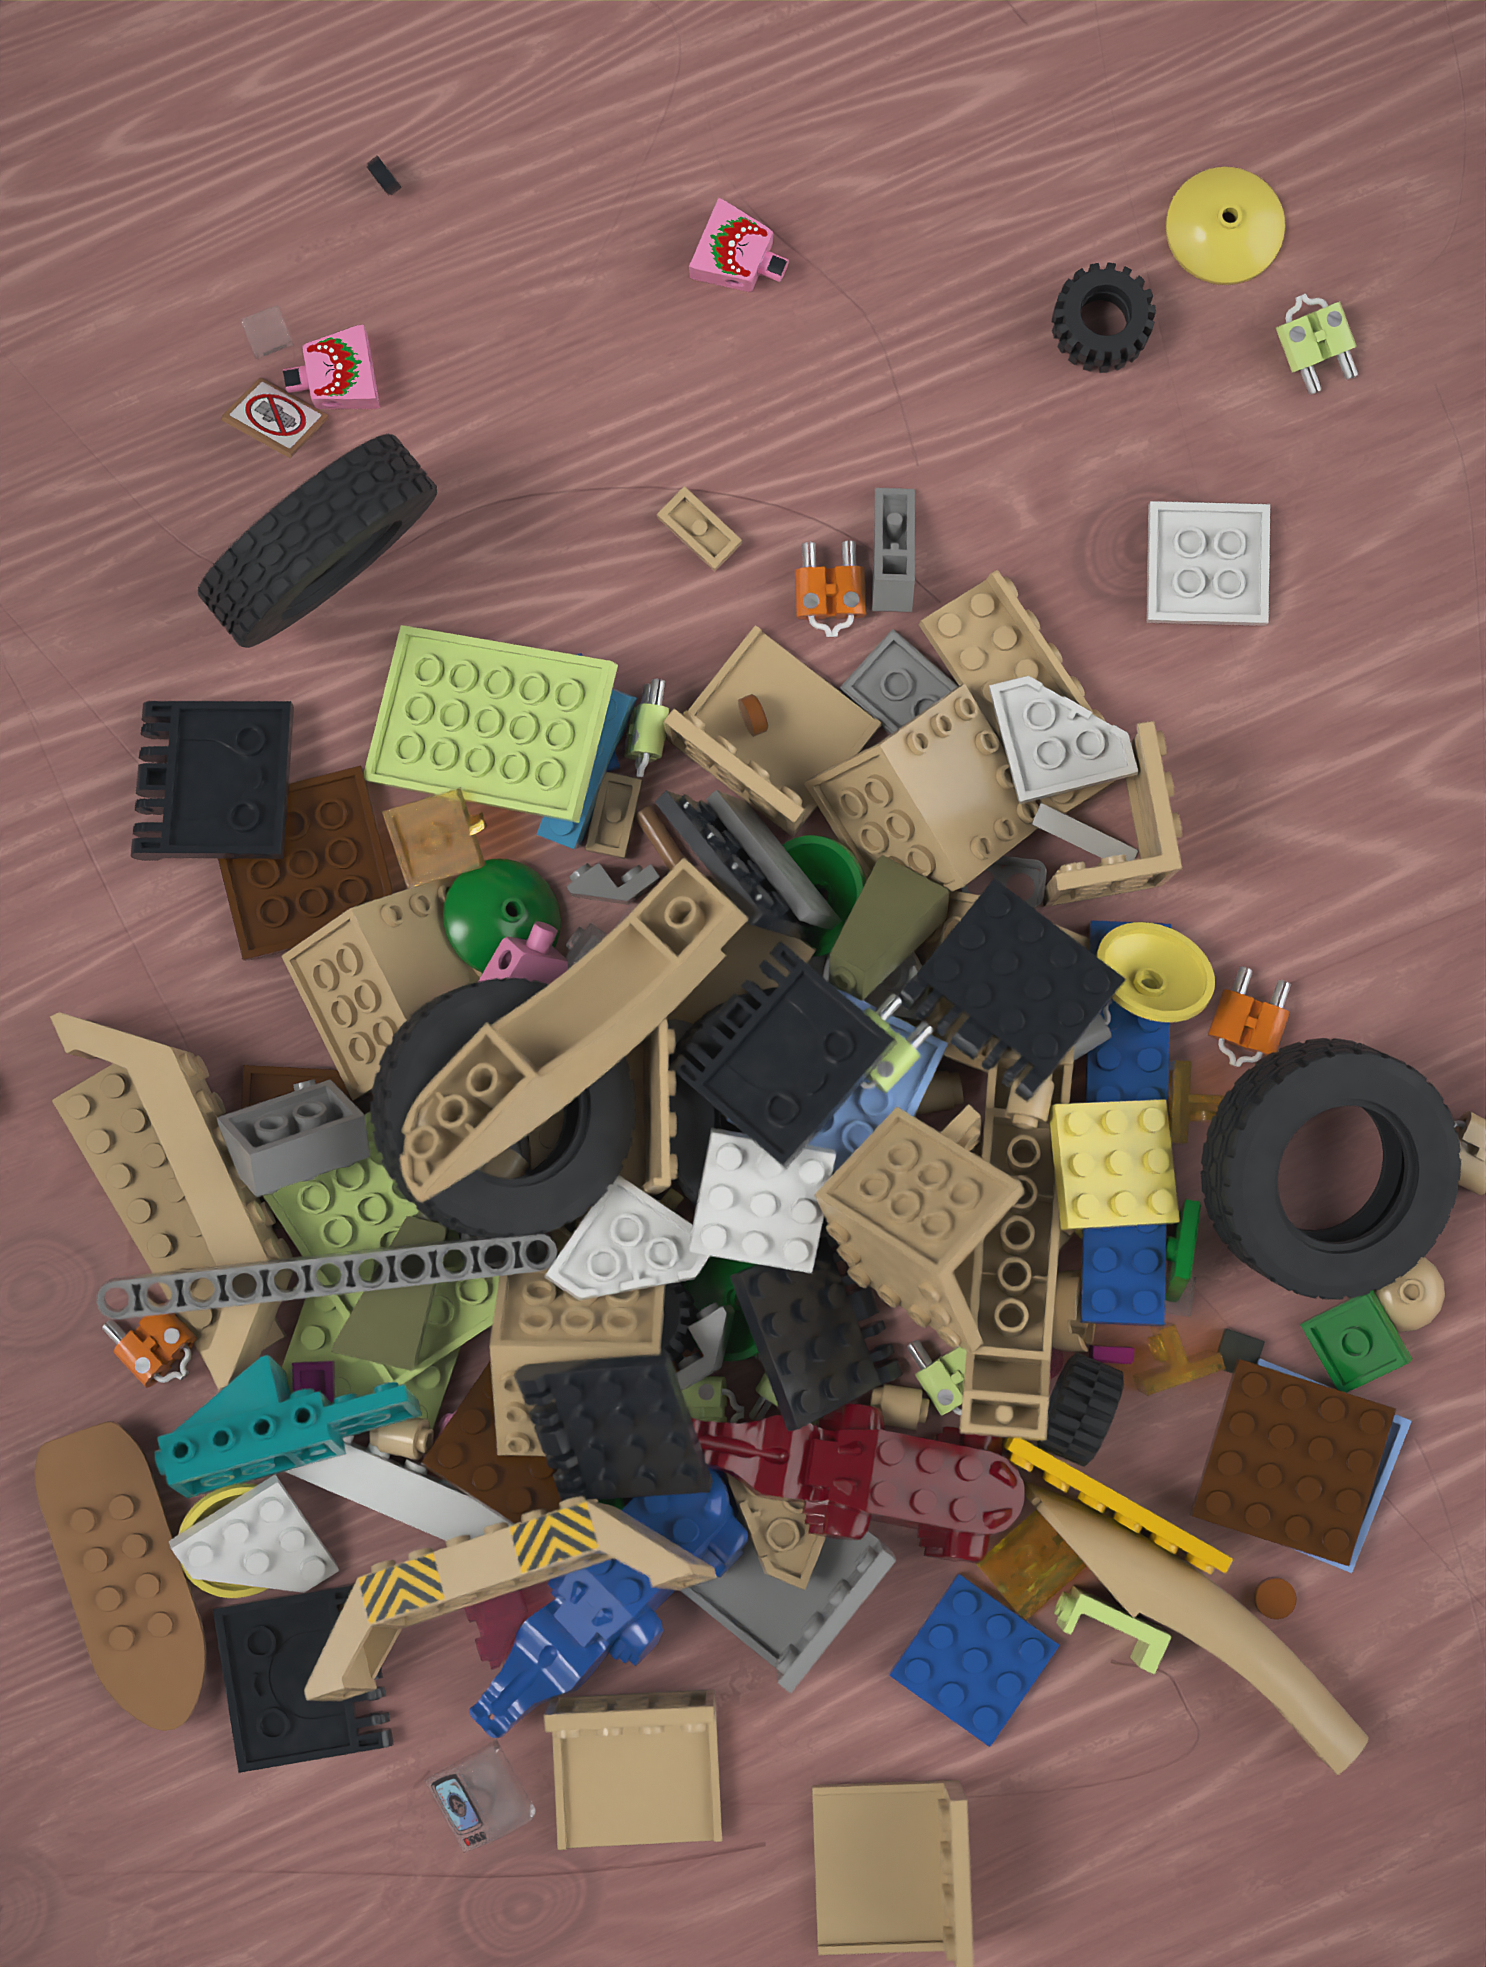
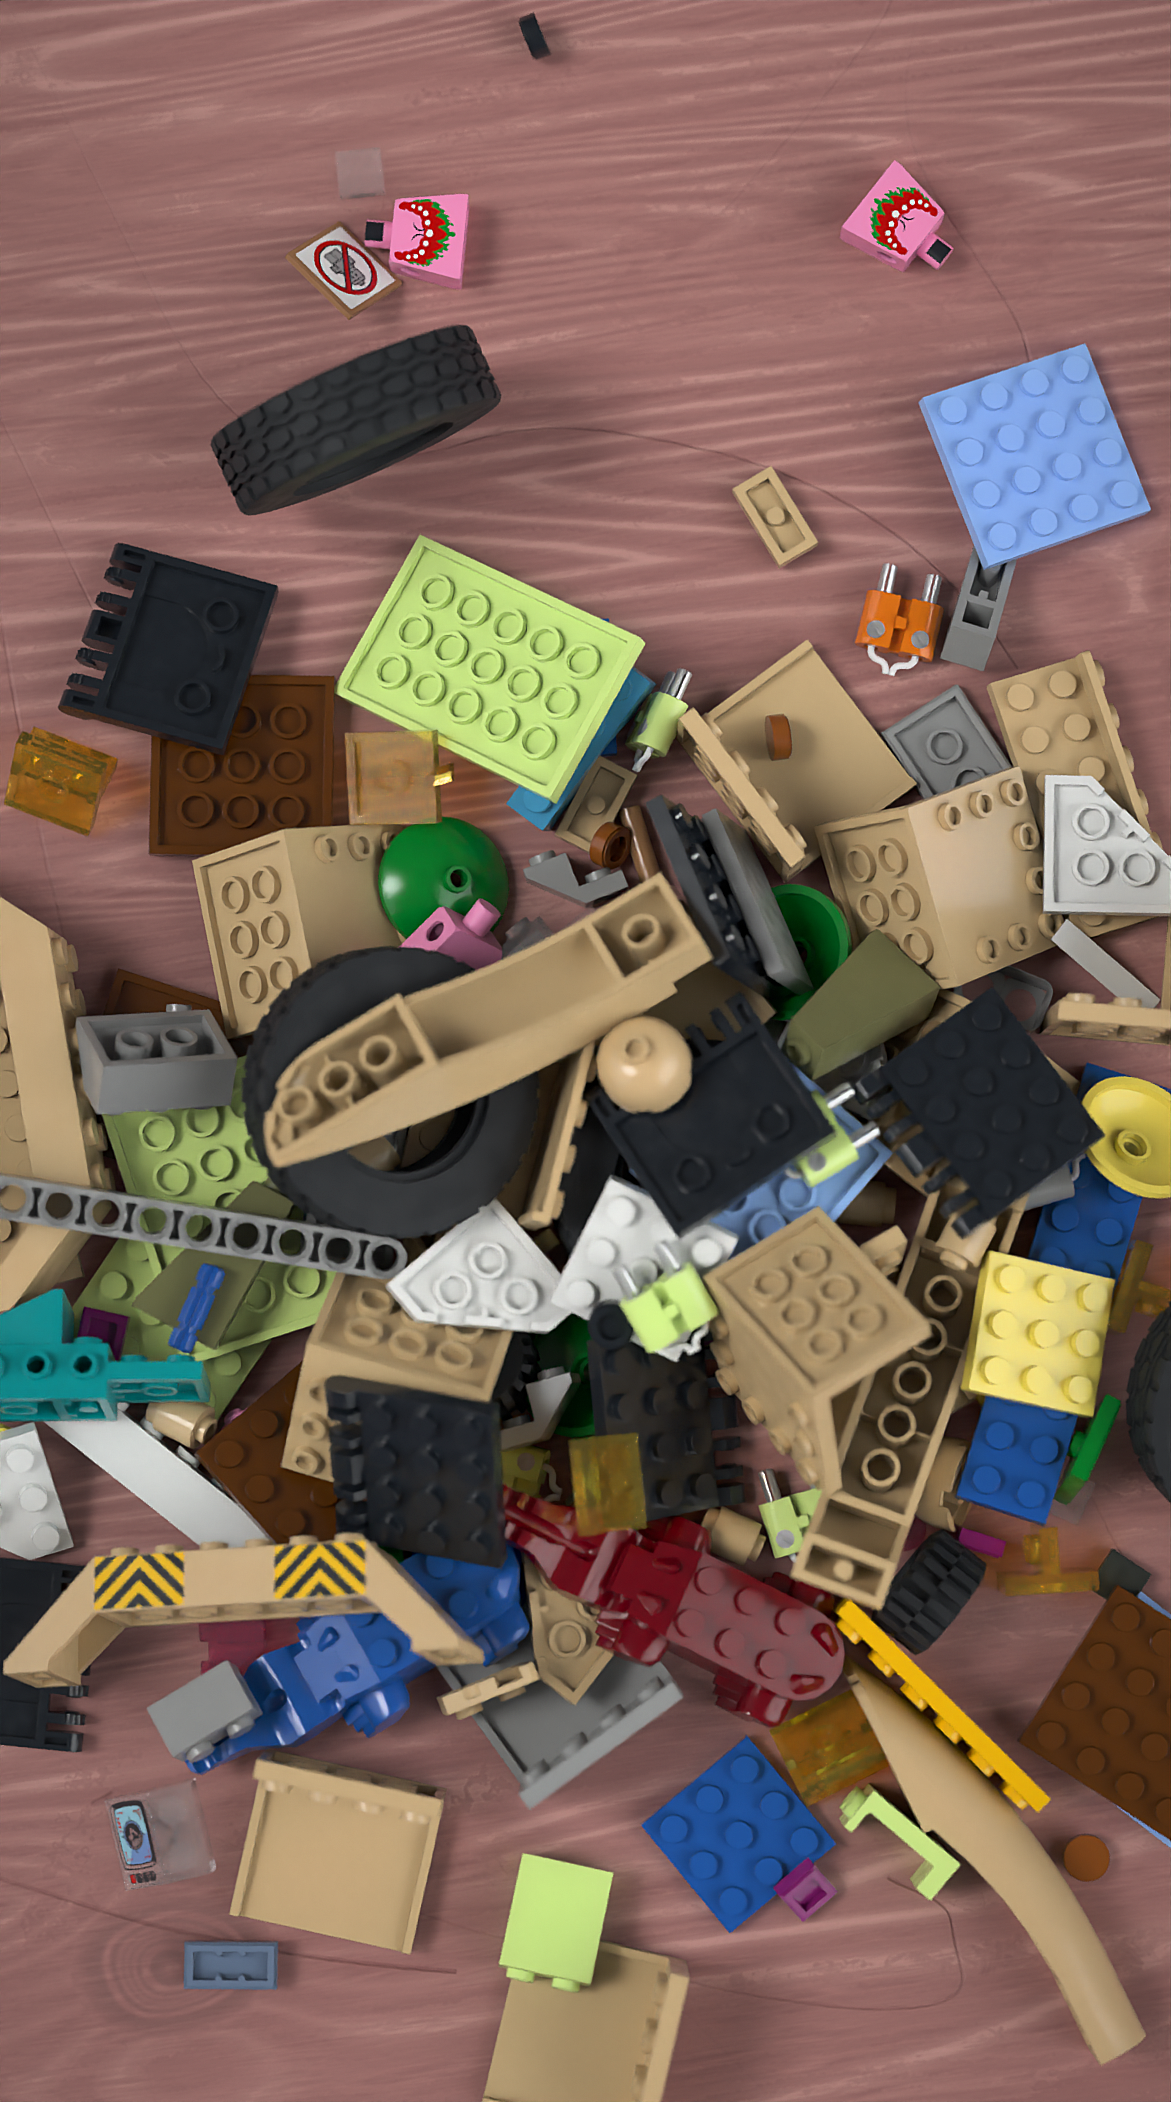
camera: 15 degrees right, 0 degrees up
none -> clear yellow bracket [4,727,118,837]
none -> light grey brick [146,1660,263,1763]
none -> blue axle [168,1263,225,1353]
none -> sand blue plate [184,1940,278,1990]
none -> tan wing [436,1661,540,1720]
none -> yellowish green panel [498,1853,613,1993]
none -> clear yellow bracket [569,1433,647,1536]
none -> black tile [588,1299,635,1349]
none -> dark orange tile [589,822,631,870]
none -> tan cylinder [597,1016,693,1113]
none -> yellowish green piece [612,1240,719,1355]
none -> magenta tile [773,1857,838,1922]
none -> light blue plate [918,343,1151,570]

